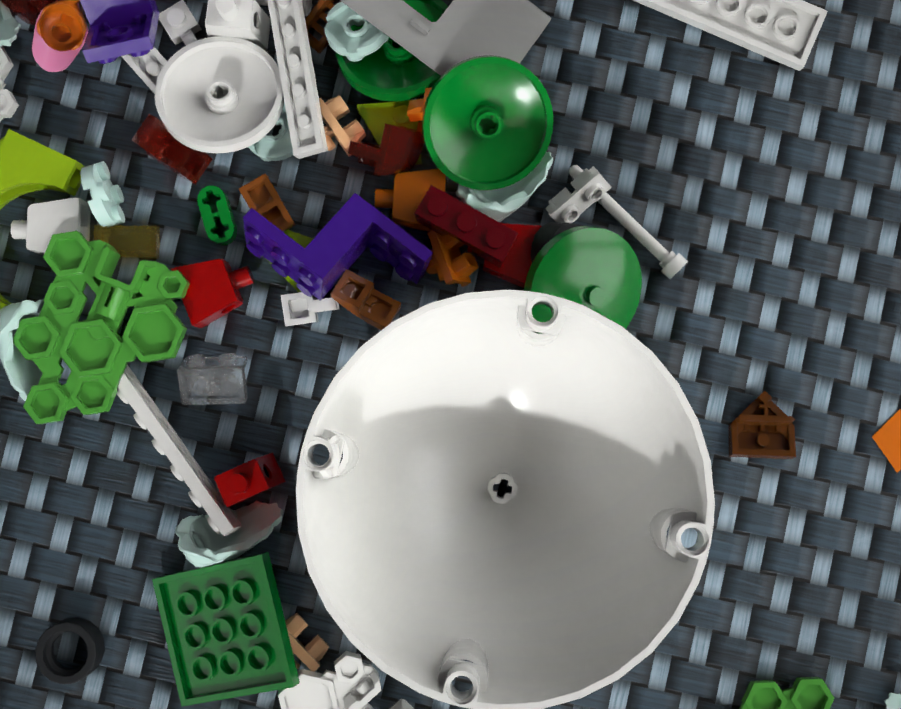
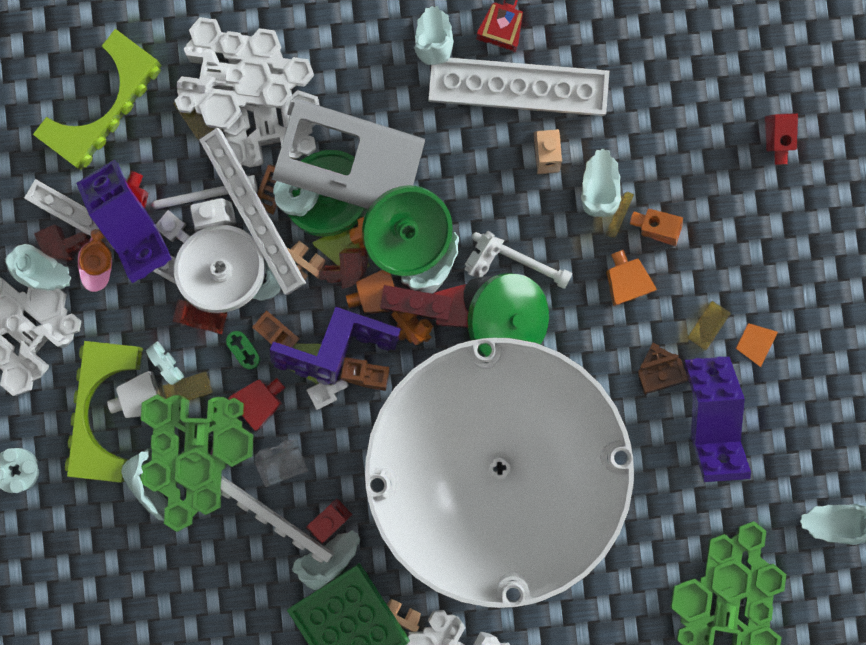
camera: 20 degrees left, 0 degrees up
none -> light nougat torso [534,129,562,174]
none -> light aqua hair [581,149,621,218]
none -> clear yellow tile [606,192,634,238]
none -> orange torso [606,250,657,306]
none -> orange torso [630,209,683,246]
none -> dark purple bracket [685,357,751,482]
none -> clear yellow tile [687,301,731,350]

